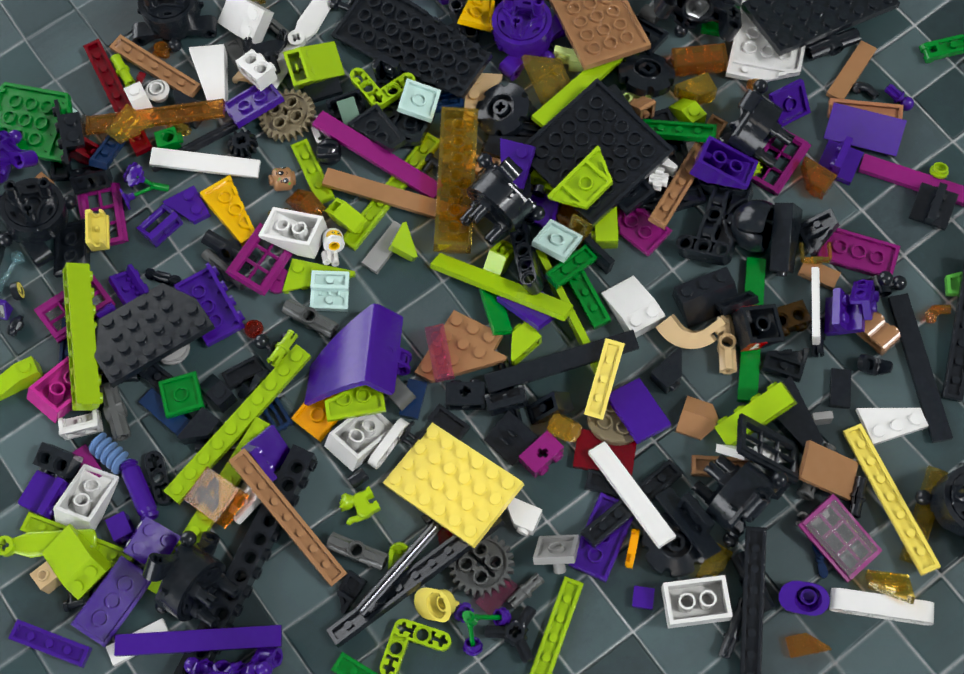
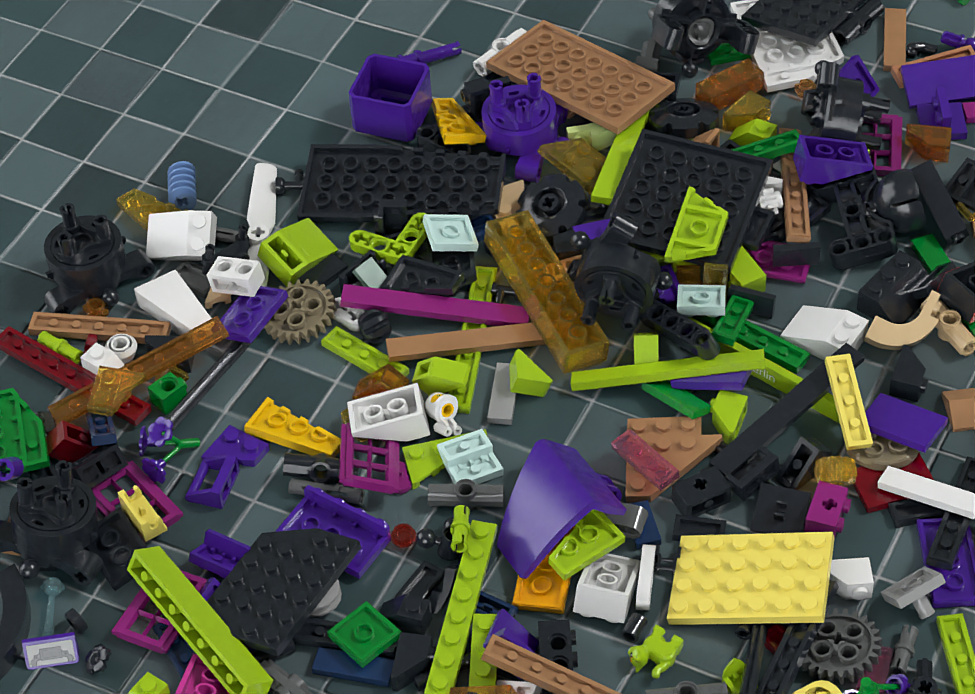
camera: 30 degrees left, 20 degrees down
black bracket [52,99,86,171] -> none
black axle [145,268,181,286] -> none
white tile [149,147,261,179] -> none
black gear [227,128,258,158] -> none
medium nougat head [268,167,296,191] -> none
none -> black tile [772,242,821,267]

